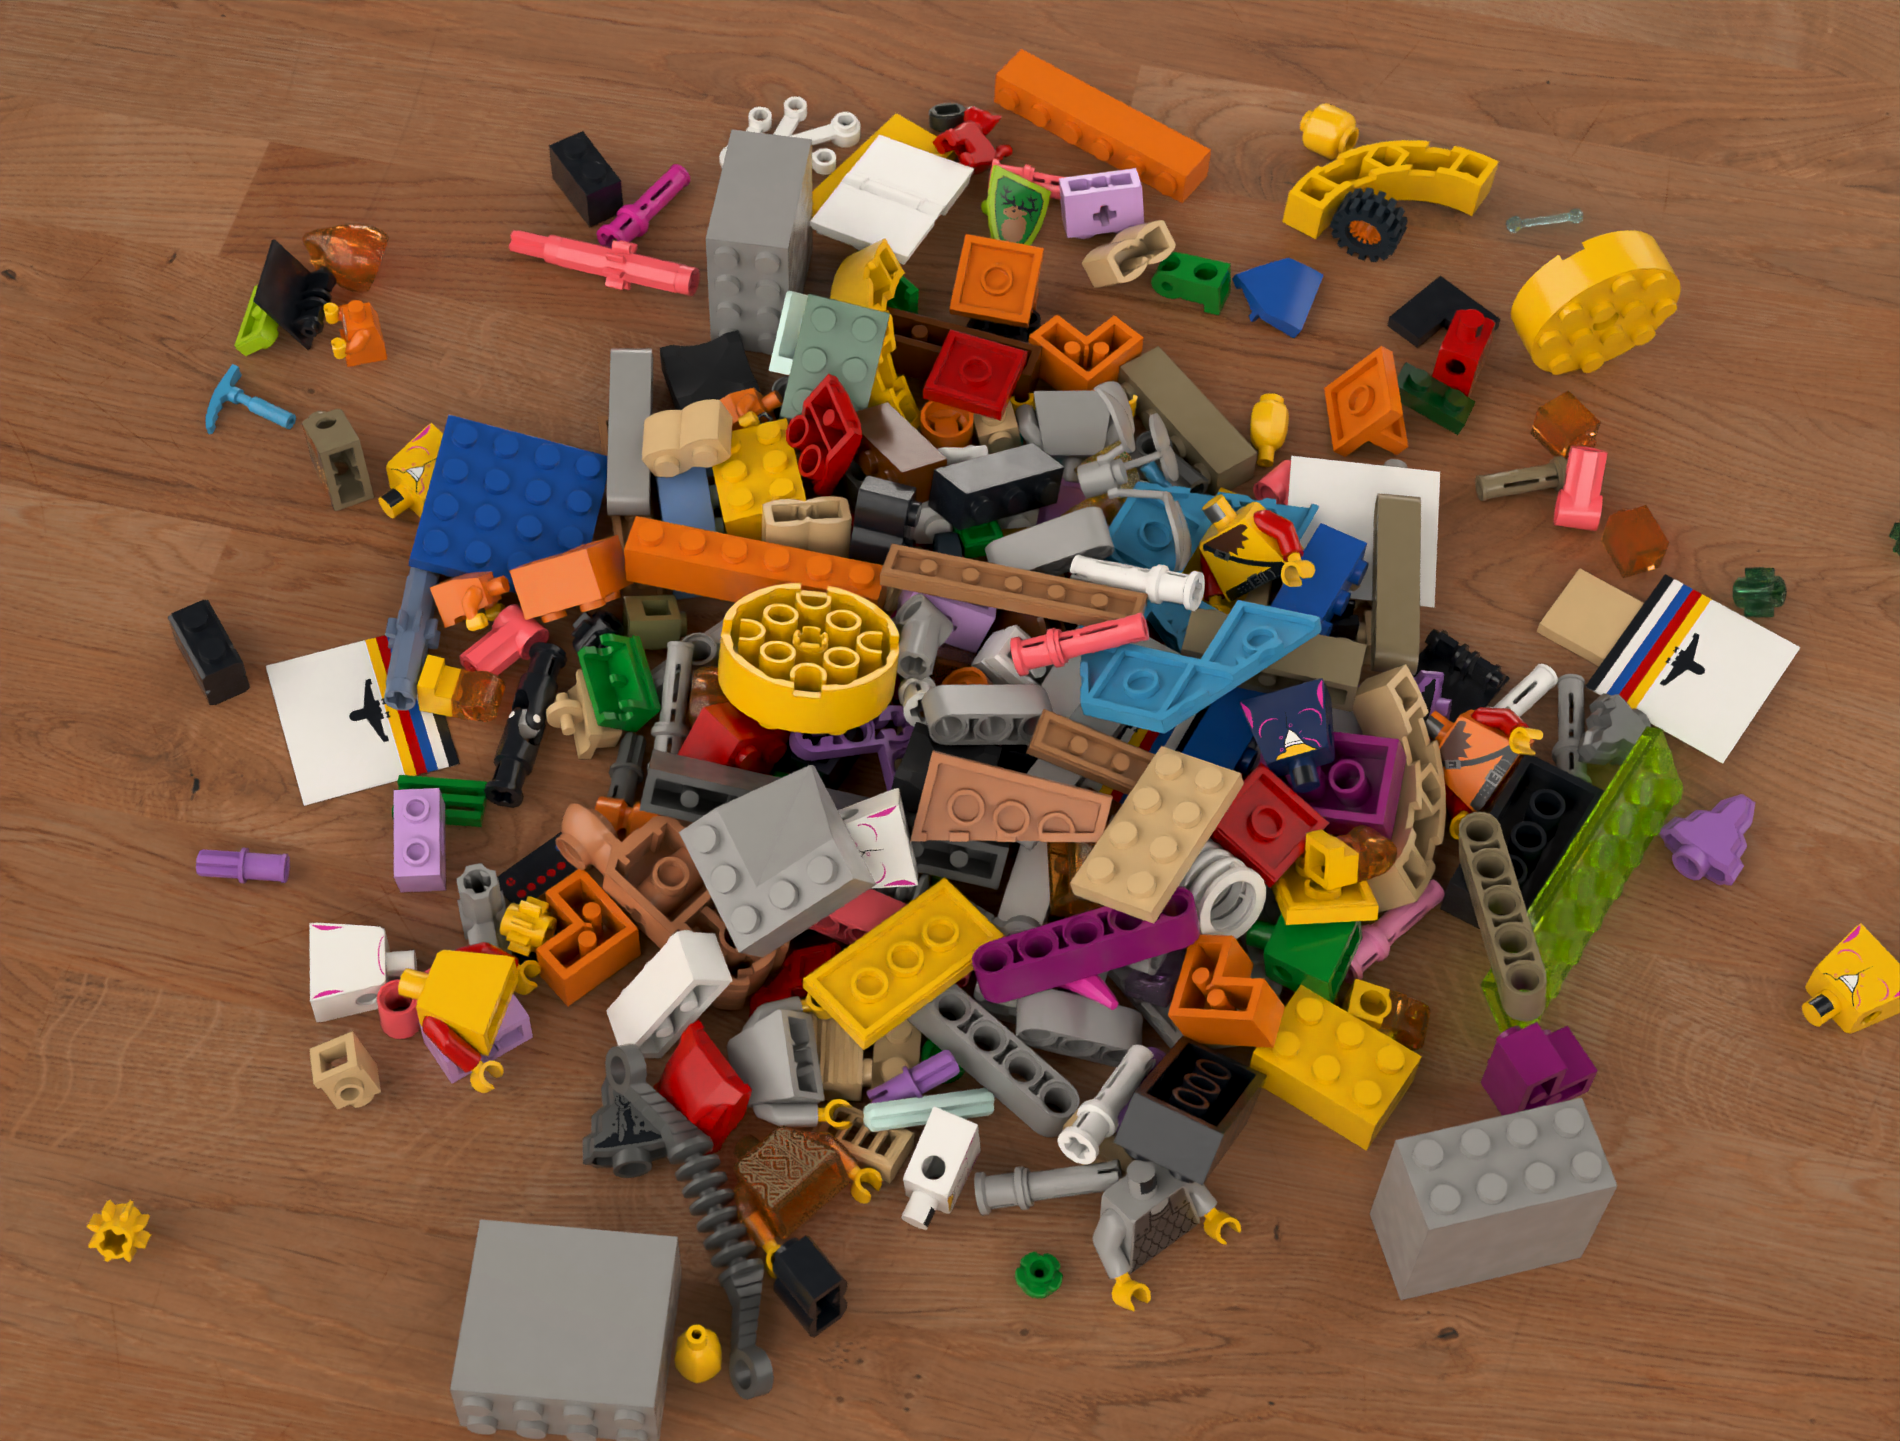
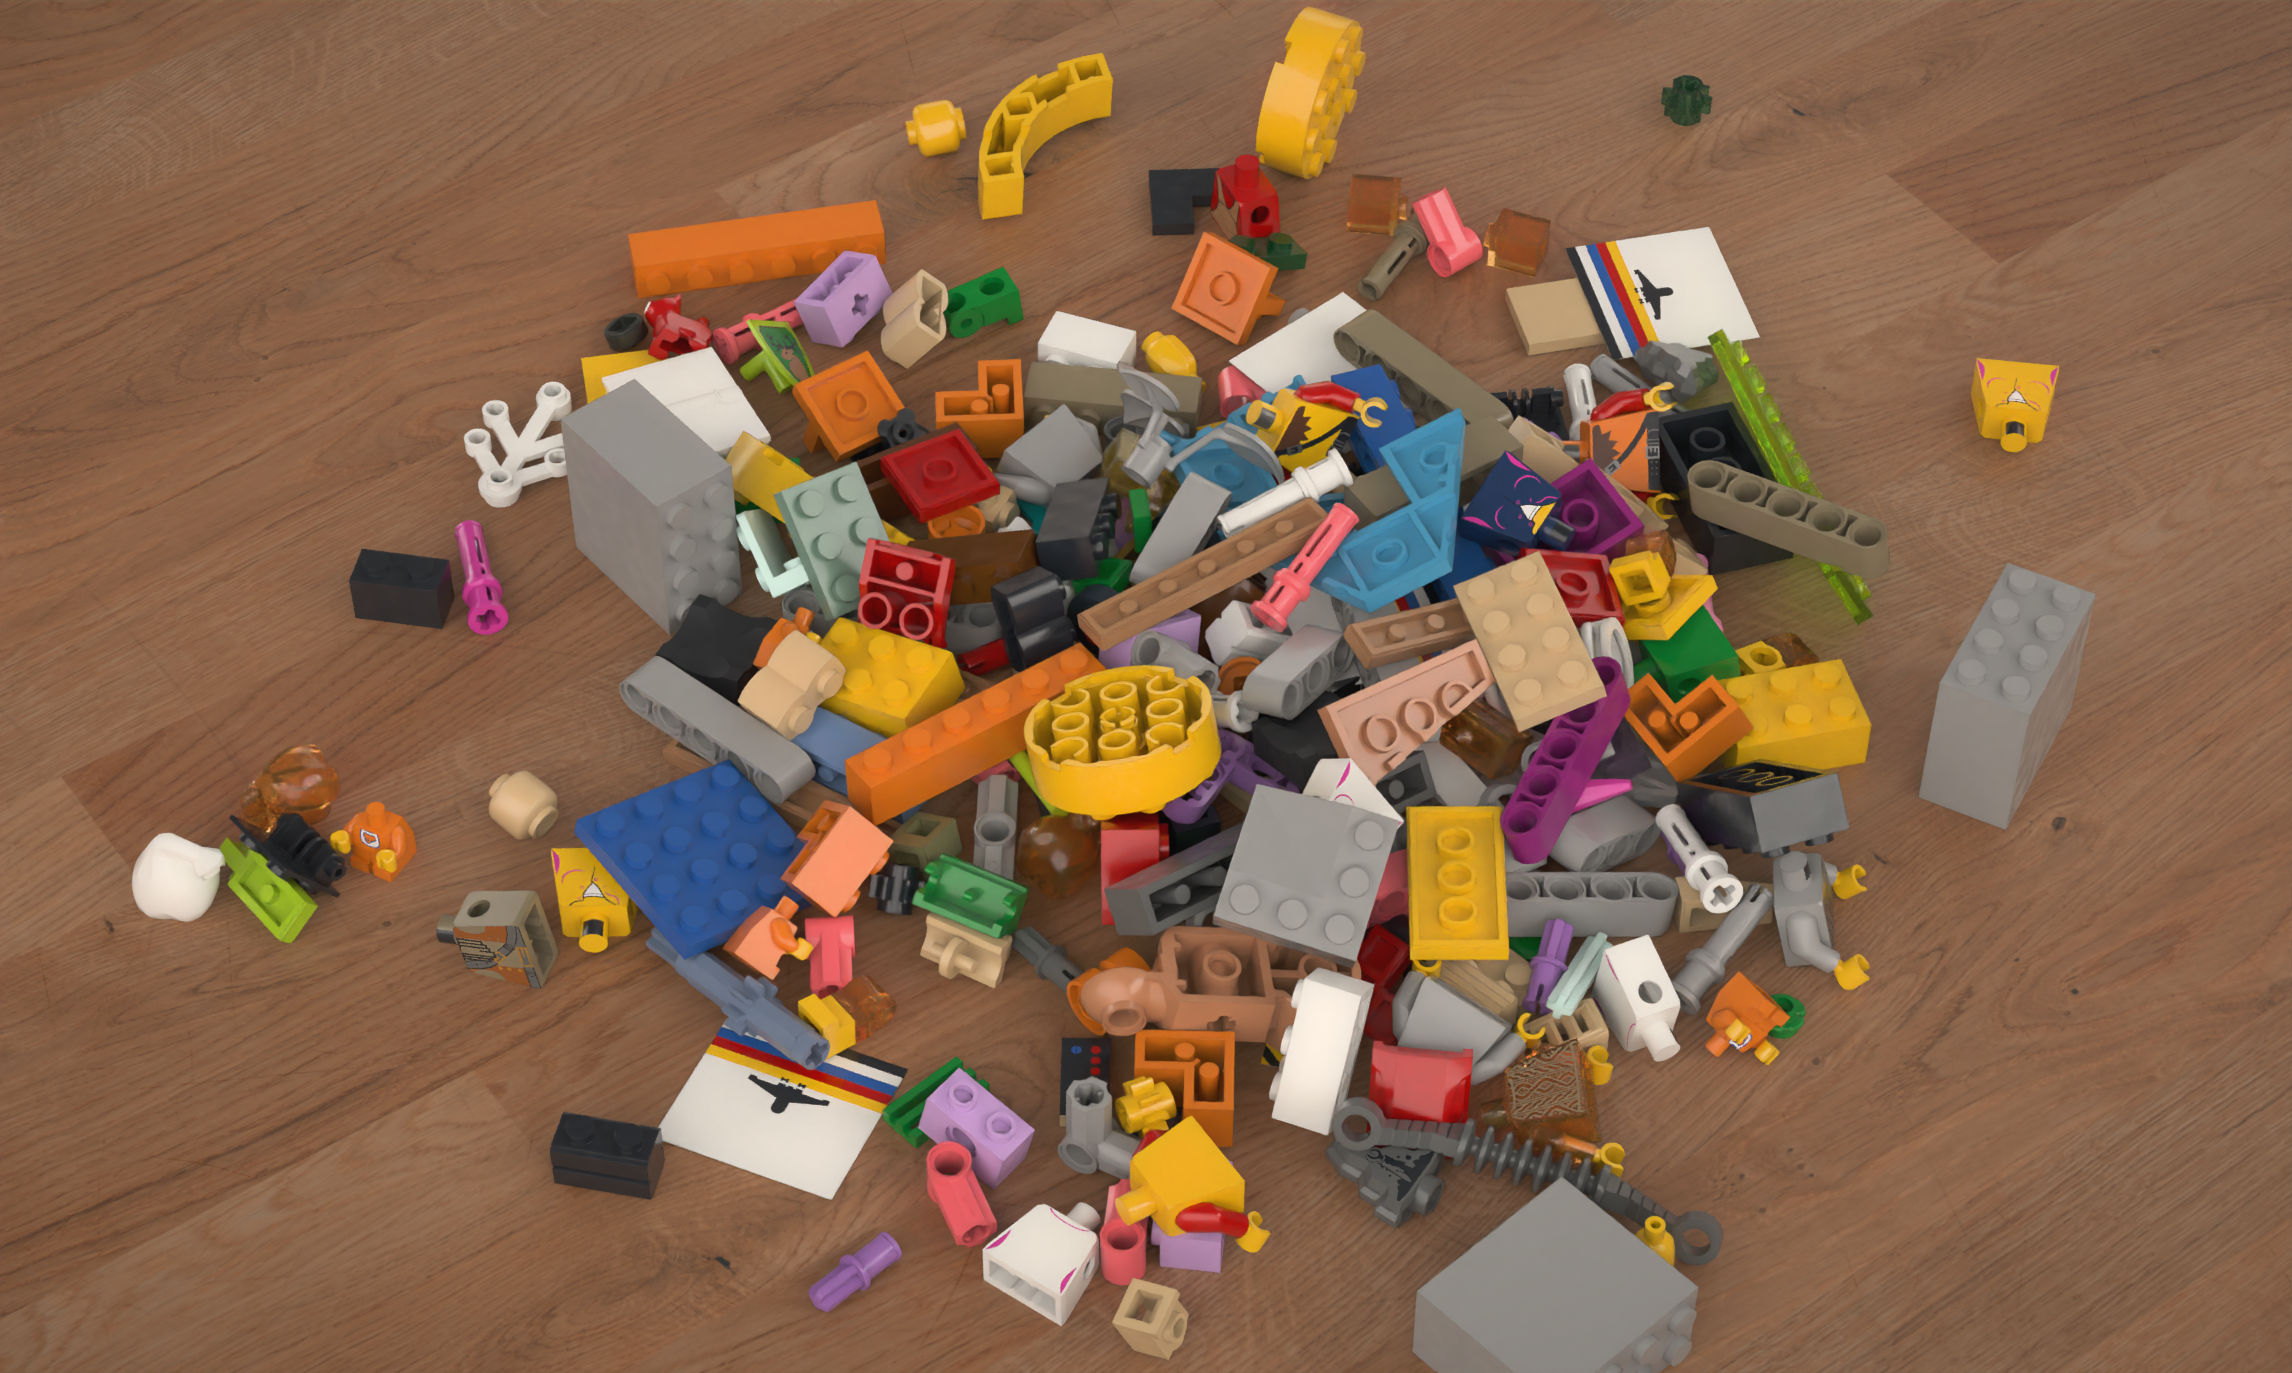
camera: 45 degrees left, 10 degrees down
dark azure piece [206,364,296,434] -> none
black piece [484,642,567,808] -> none
coral piece [509,230,700,296] -> none
light grey pin [647,641,695,771] -> none
tan brick [761,496,852,558] -> none
black brick [772,1235,848,1337] -> none
blue slope [1232,258,1324,339] -> none
black bush [1330,188,1408,262] -> none
magenta brick [1480,1022,1598,1116] -> none
clear light blue hinge [1506,208,1583,232] -> none
medium lavender rock [1659,794,1755,886] -> none
clear green gear [1732,567,1787,617] -> none
none -> white piece [132,833,225,922]
none -> tan head [488,770,559,840]
none -> black plate [877,408,926,449]
none -> coral piece [926,1141,997,1248]
none -> white brick [1038,311,1136,369]
none -> green tile [1129,488,1152,553]
none -> orange piece [1704,971,1790,1065]

